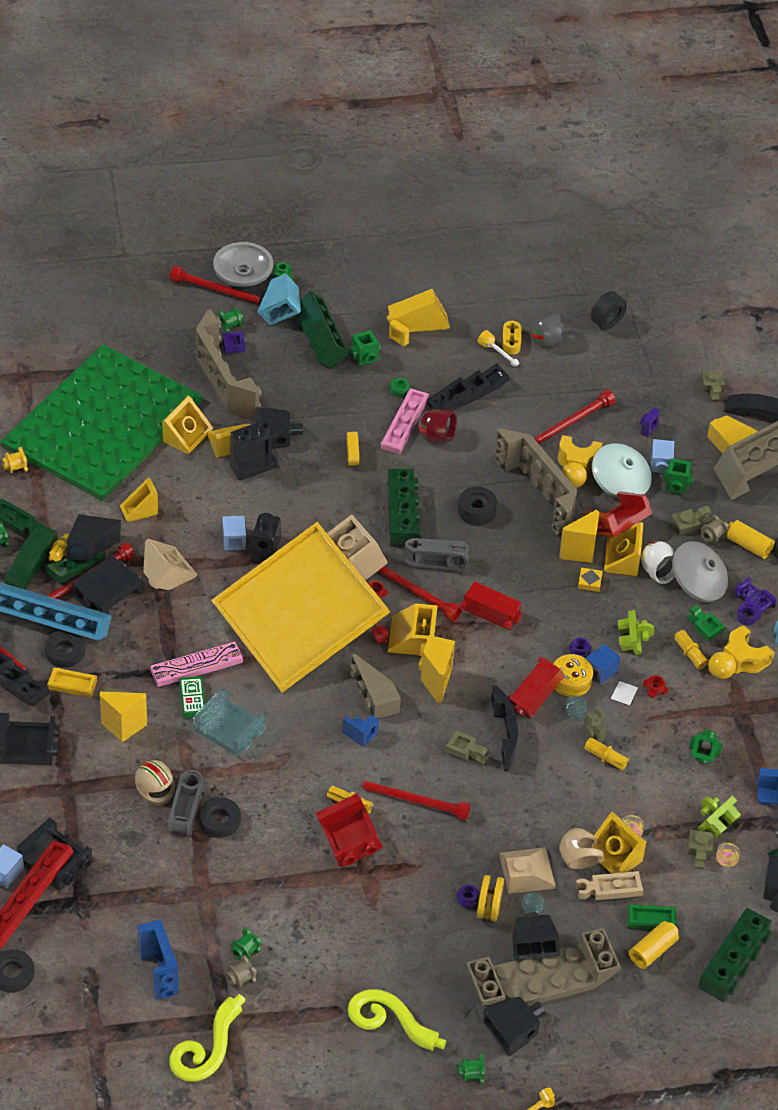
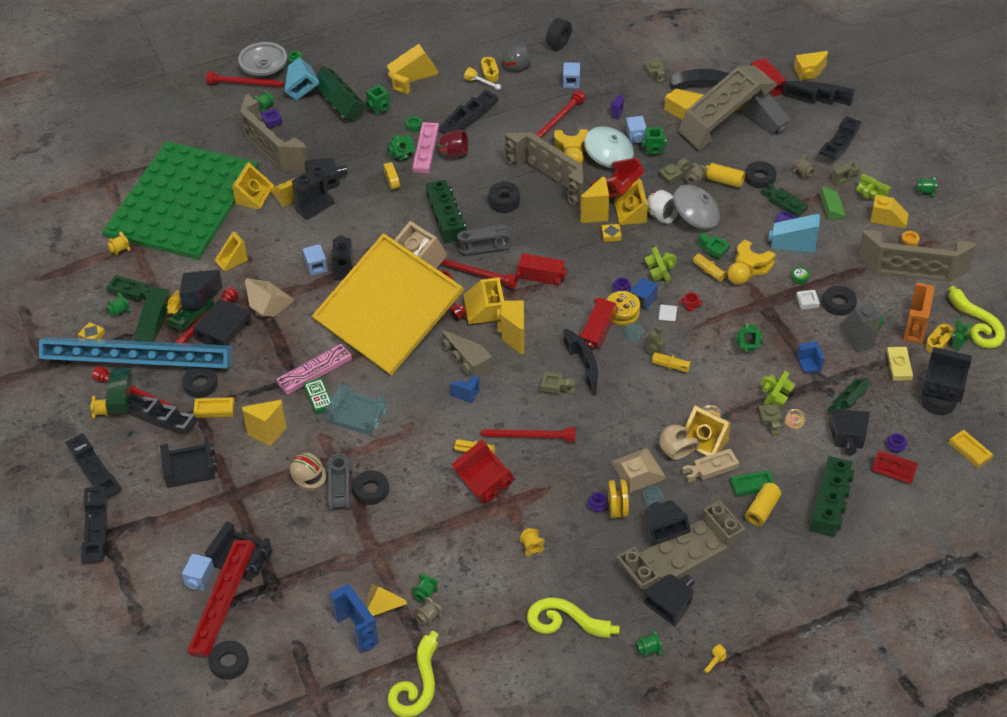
camera: 10 degrees left, 0 degrees up
dark purple piece [735,577,777,625] -> none
none -> yellow slope [365,584,407,616]
none -> green brick [387,134,416,160]
none -> yellow brick [519,528,545,556]
none -> light blue brick [563,63,580,88]

